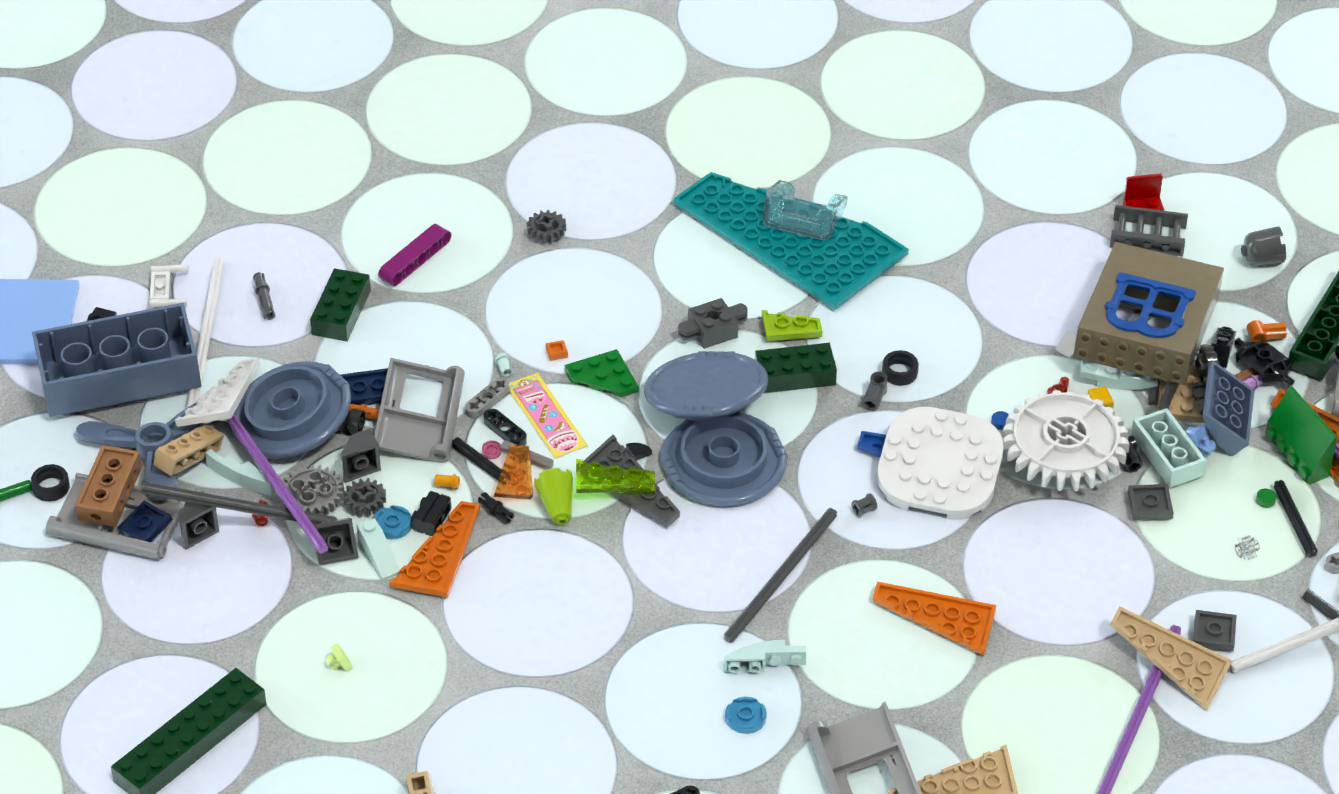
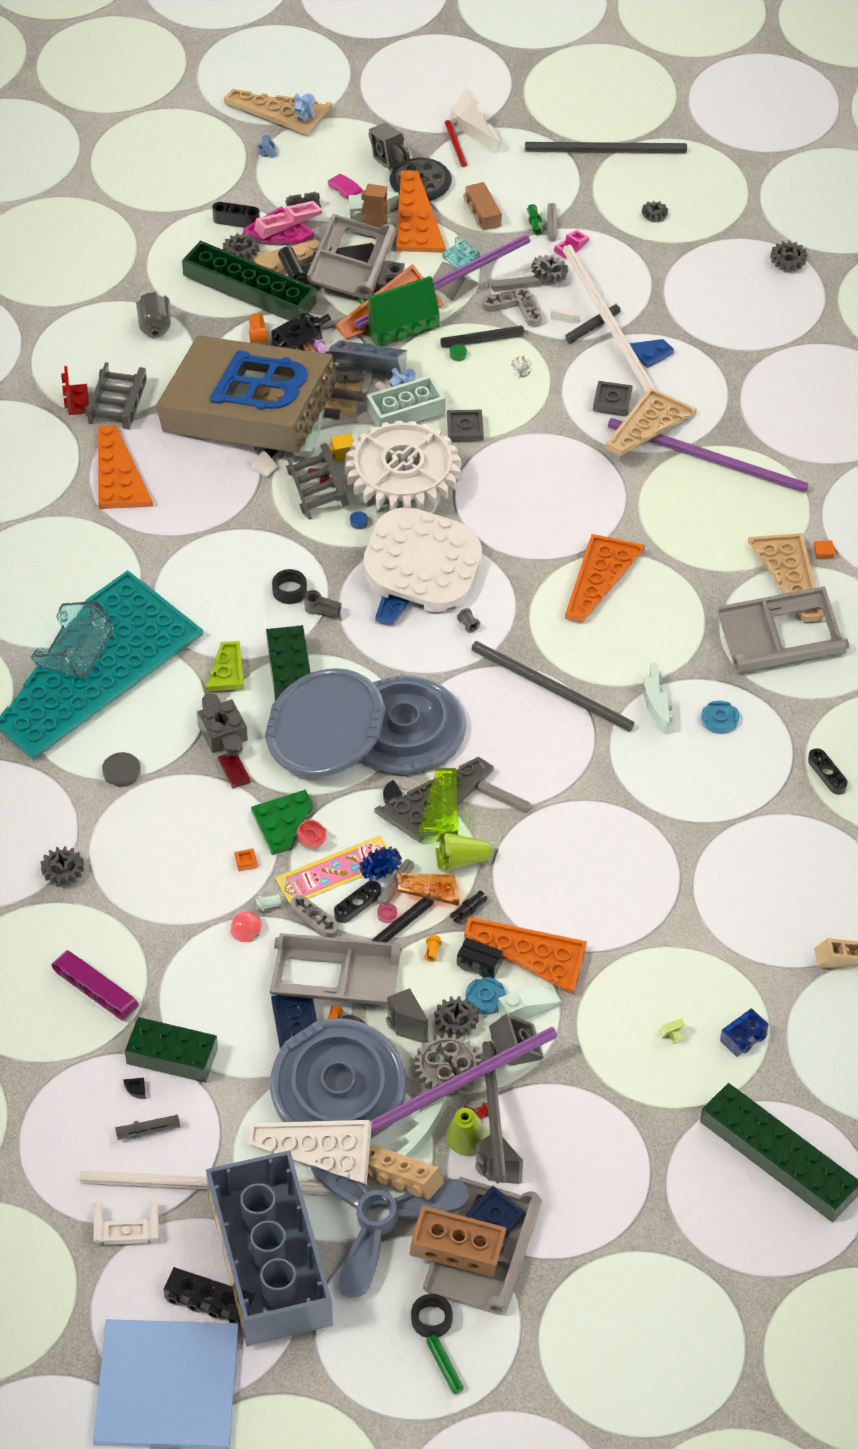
camera: 90 degrees left, 5 degrees up
none -> orange wing [98,425,153,509]
none -> dark grey tile [102,752,141,787]
none -> black tile [123,1077,146,1099]
none -> dark red tile [218,754,250,789]
none -> coral hair [230,911,262,942]
none -> dark grey fence [286,443,349,520]
none -> coral hair [297,820,327,849]
none -> clear blue gear [359,846,402,881]
none -> lime cone [446,1108,488,1155]
none -> light grey axle [478,780,531,813]
none -> blue wing [629,339,674,368]
none -> clear blue brick [720,1008,769,1057]

